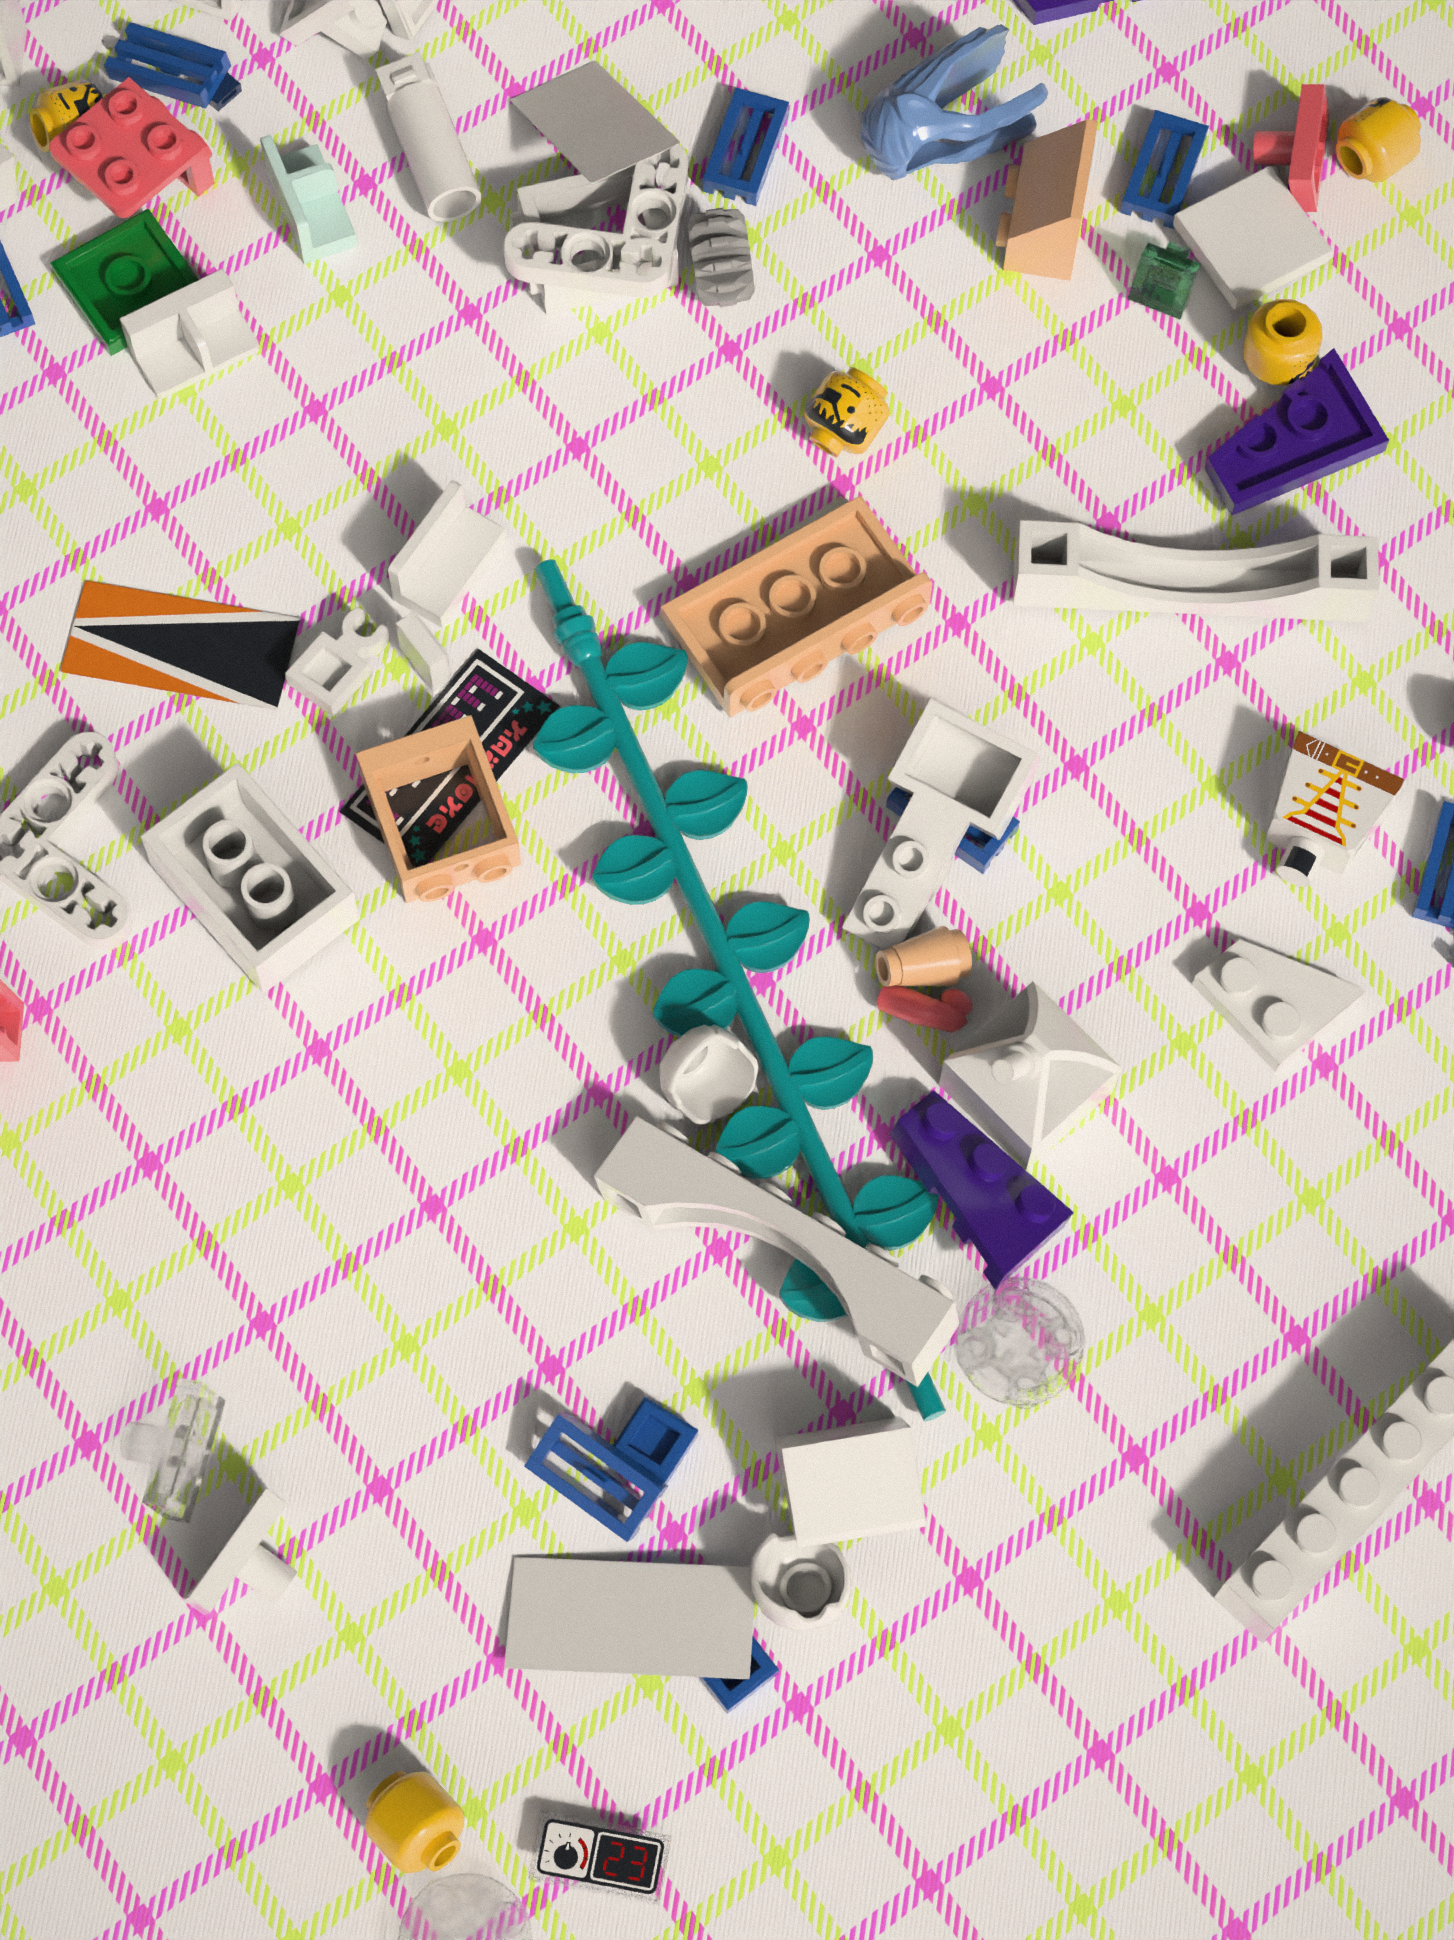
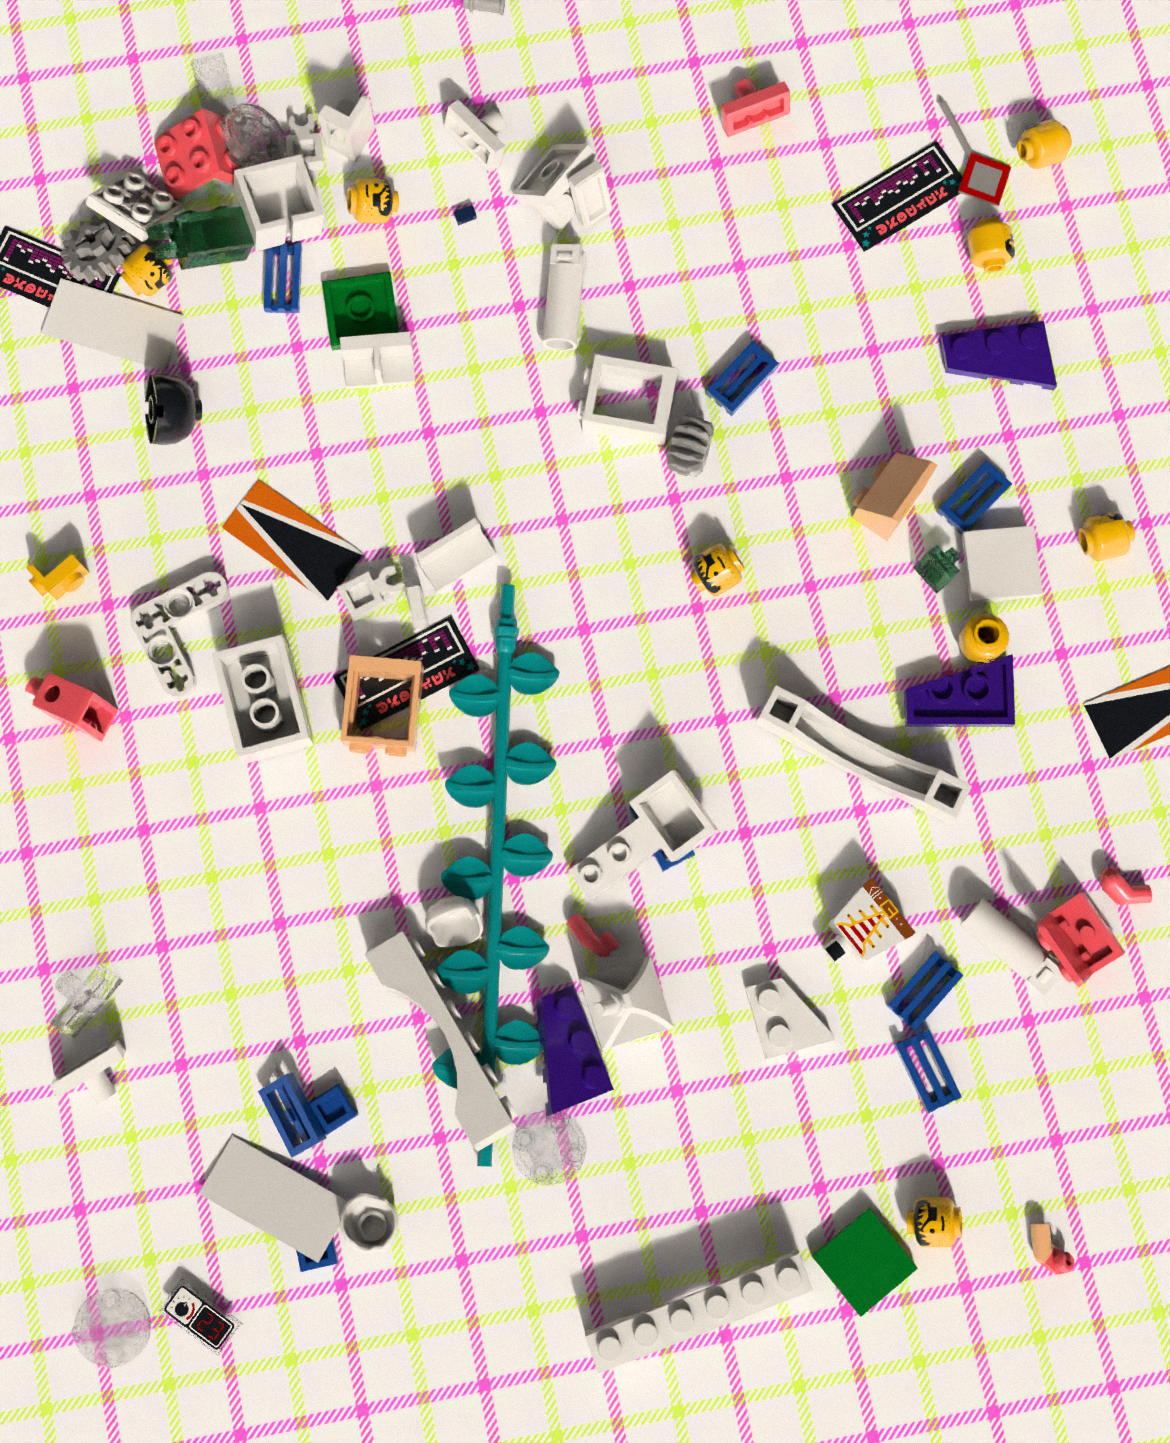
camera: 25 degrees right, 10 degrees up
coral bracket [49,77,215,218] -> none
blue tile [104,22,231,109] -> none
light aqua panel [260,134,358,264] -> none
yellow head [365,1771,464,1873] -> none
white beam [504,145,688,298] -> none
white sticker [509,61,681,184] -> none
light nougat bracket [661,495,933,718] -> none
white slope [774,1417,926,1549] -> none
medium blue hair [860,24,1048,180] -> none
light nougat cone [875,926,972,987] -> none
coral tile [1253,84,1330,212] -> none

